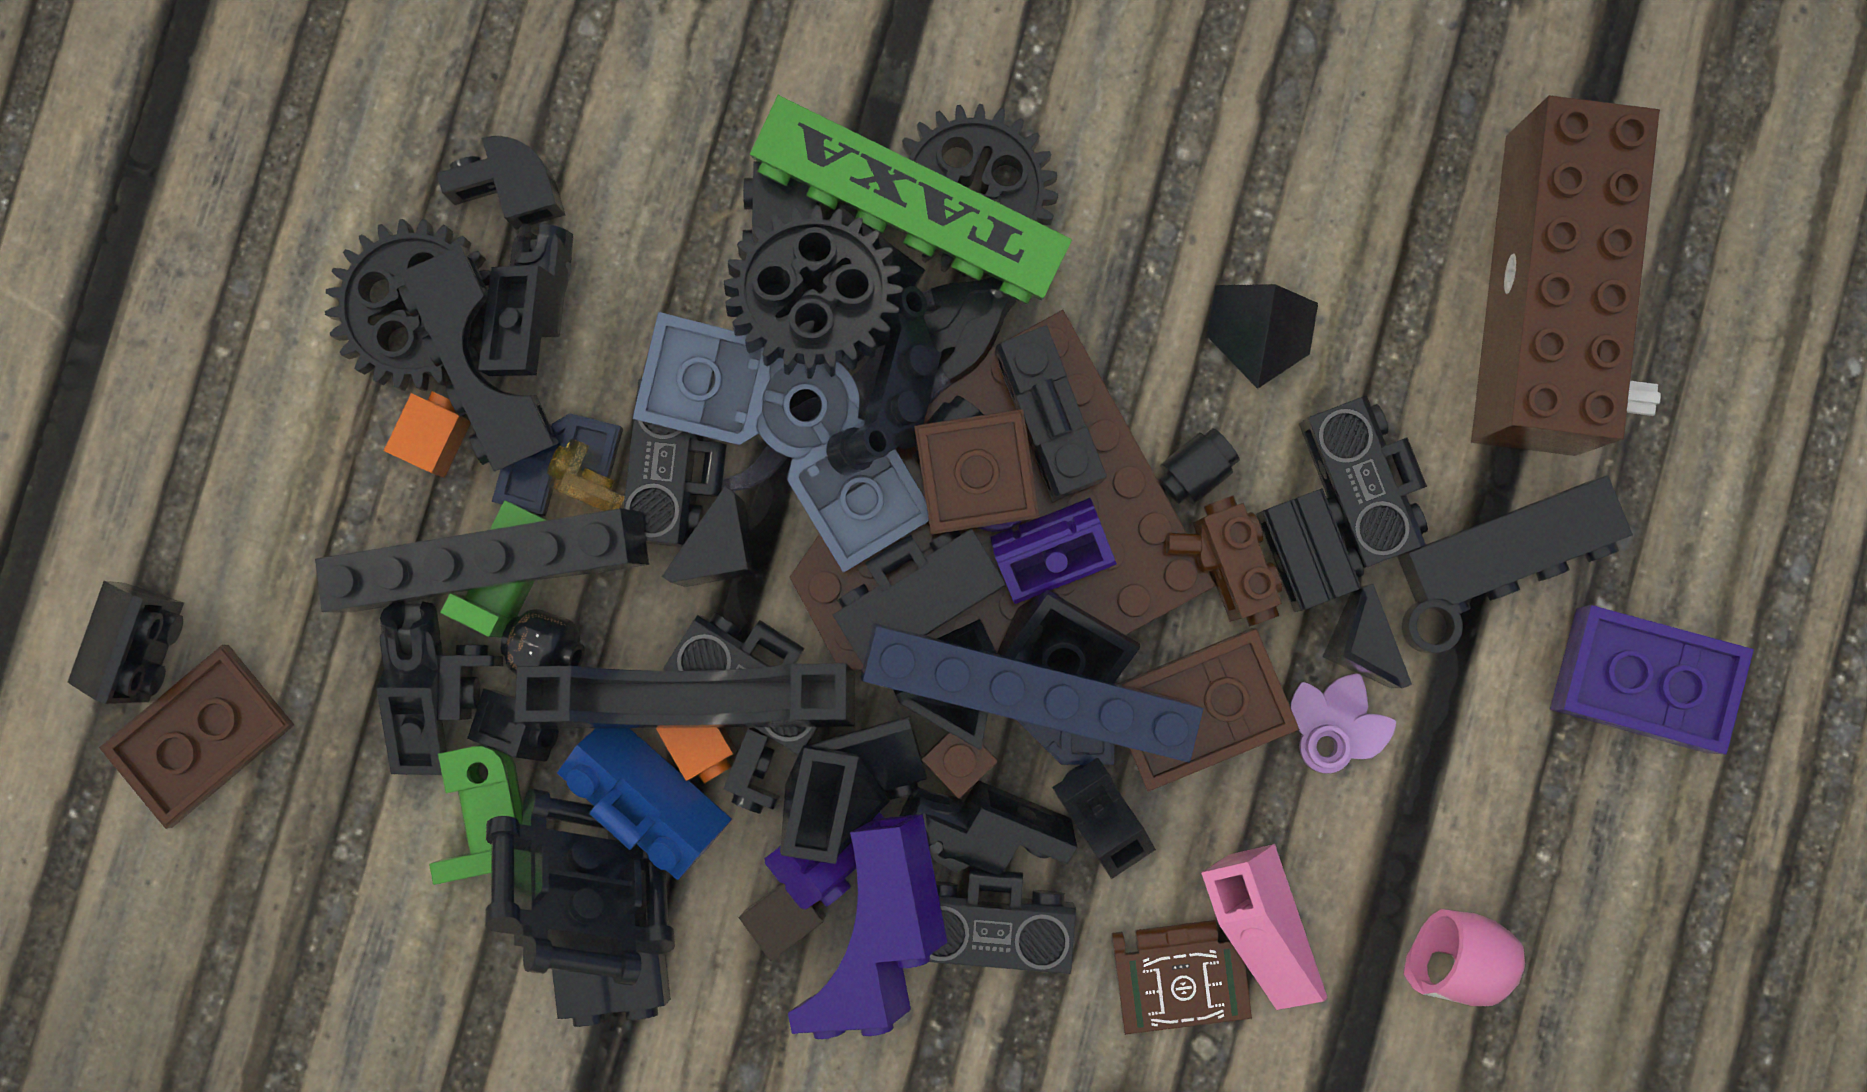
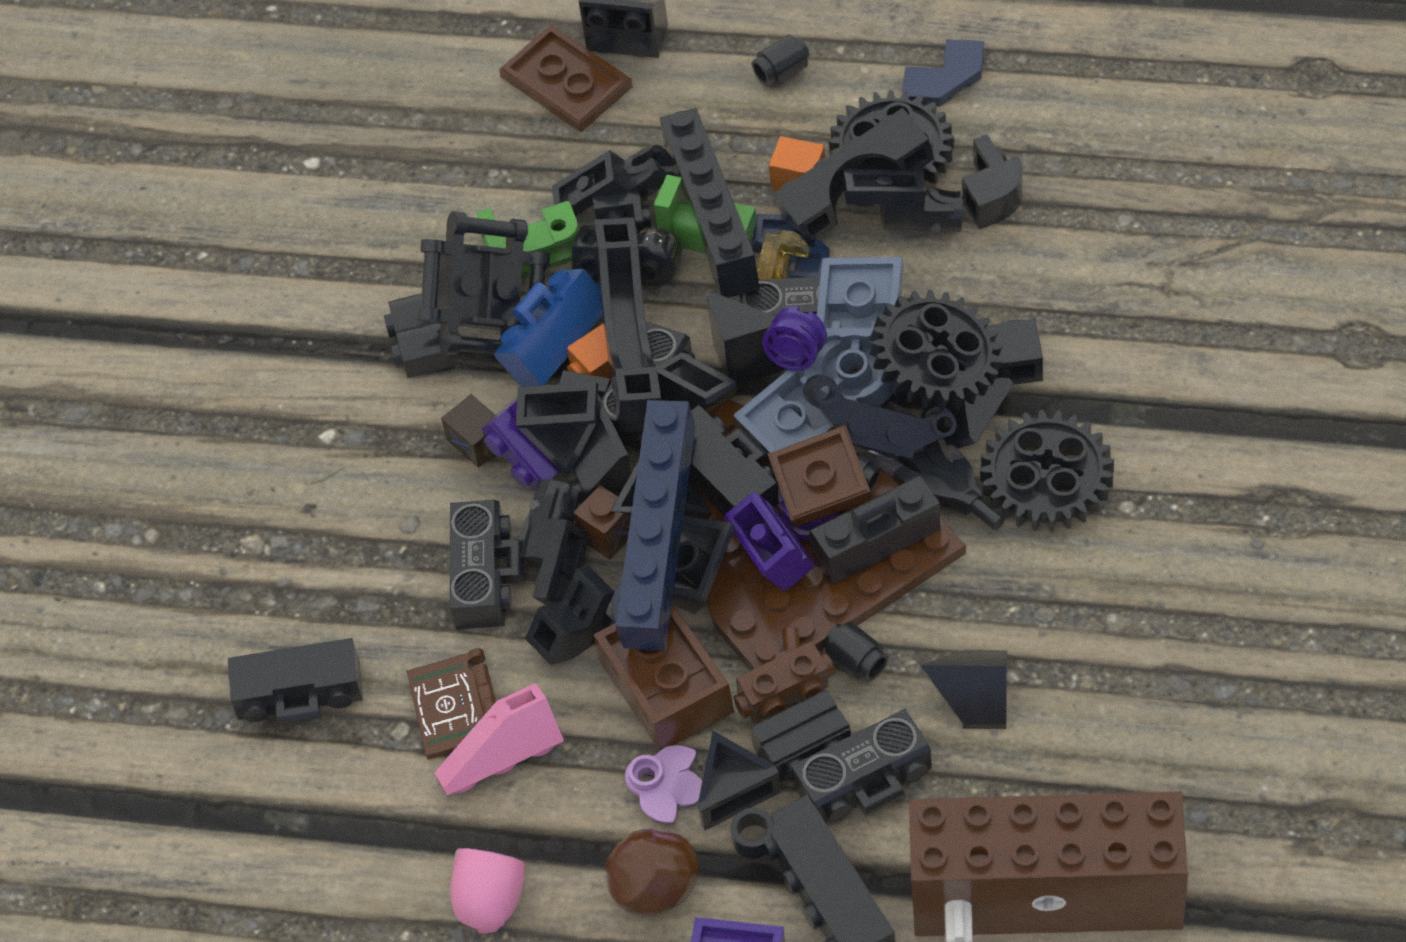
camera: 85 degrees right, 30 degrees down
bright green brick [750,95,1072,304] -> none
dark purple arch [788,814,948,1039] -> none
none -> reddish brown piece [605,828,699,917]
none -> black slope [656,352,743,411]
none -> black brick [751,34,810,87]
none -> dark purple wheel [762,306,828,371]
none -> dark blue tile [902,39,984,106]

